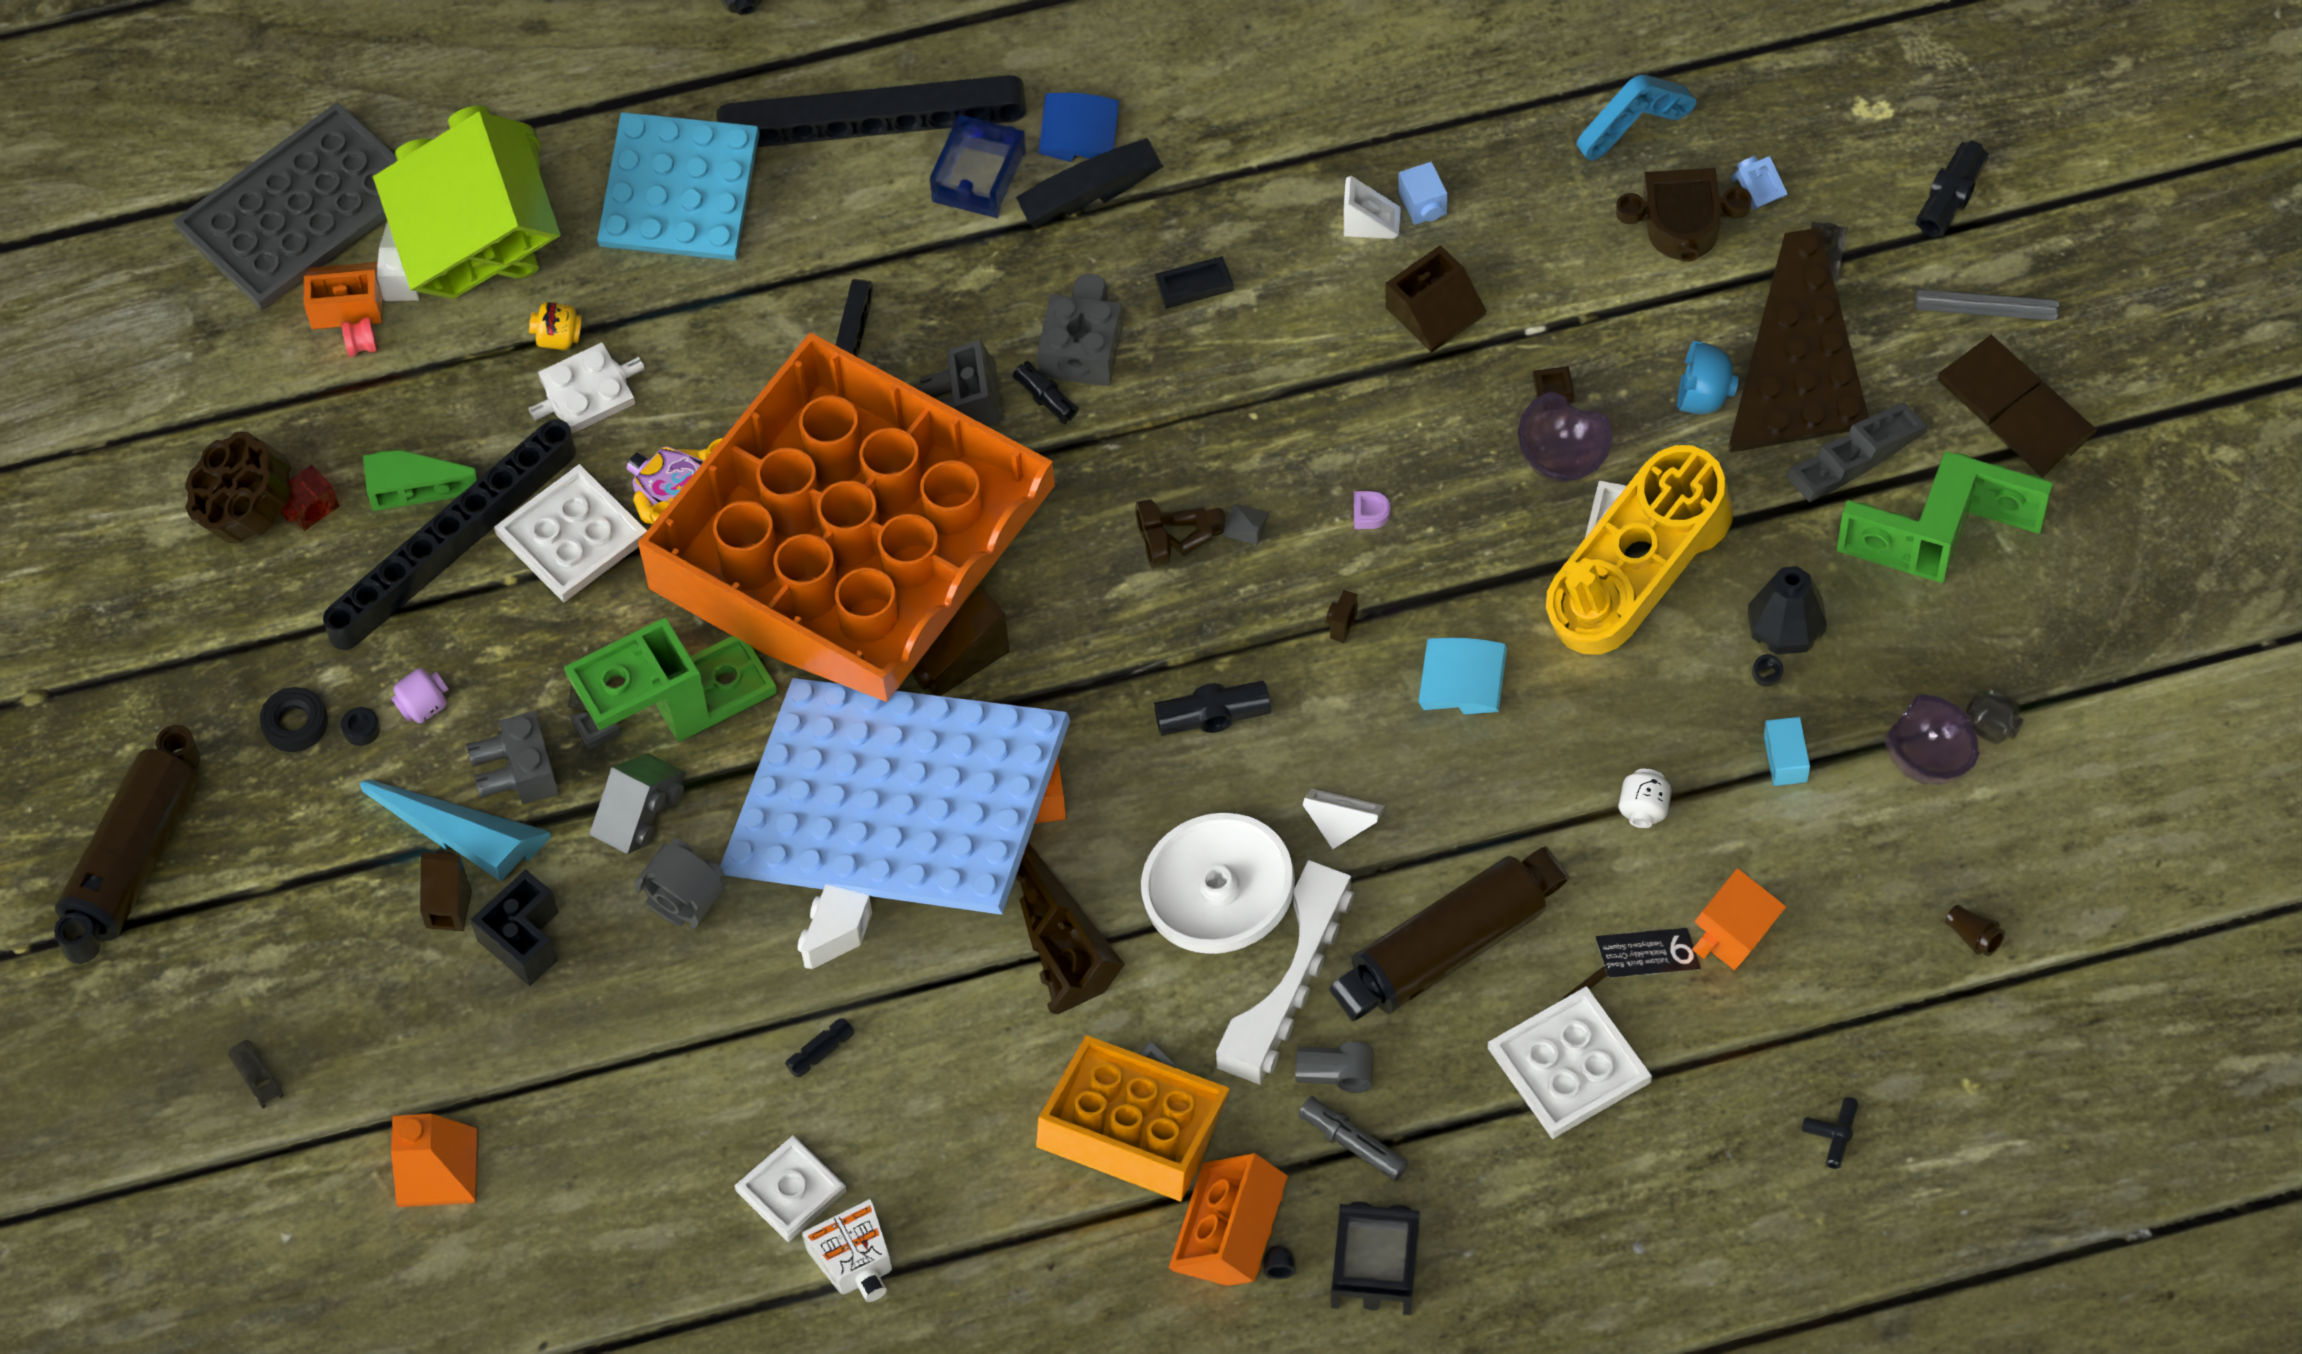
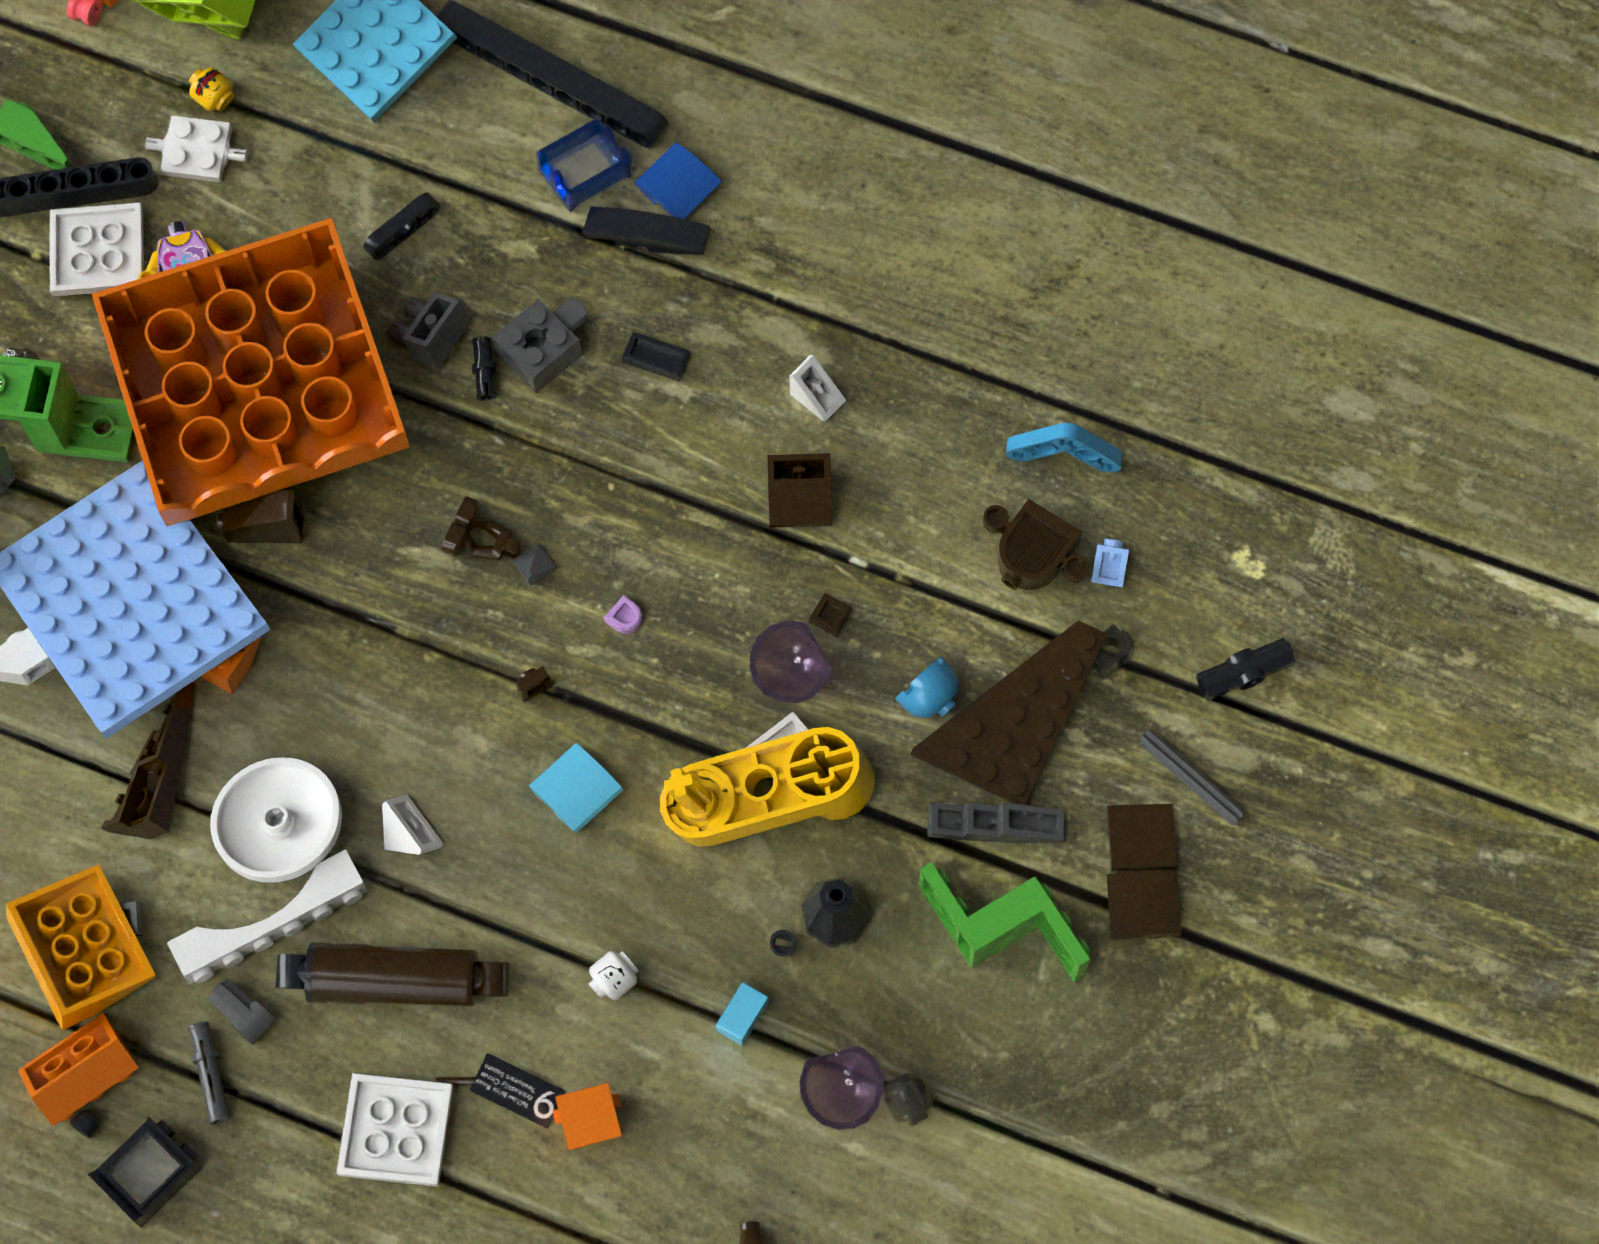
camera: 35 degrees right, 10 degrees up
black piece [1154,680,1271,736] -> none
light blue brick [1398,162,1447,225] -> none

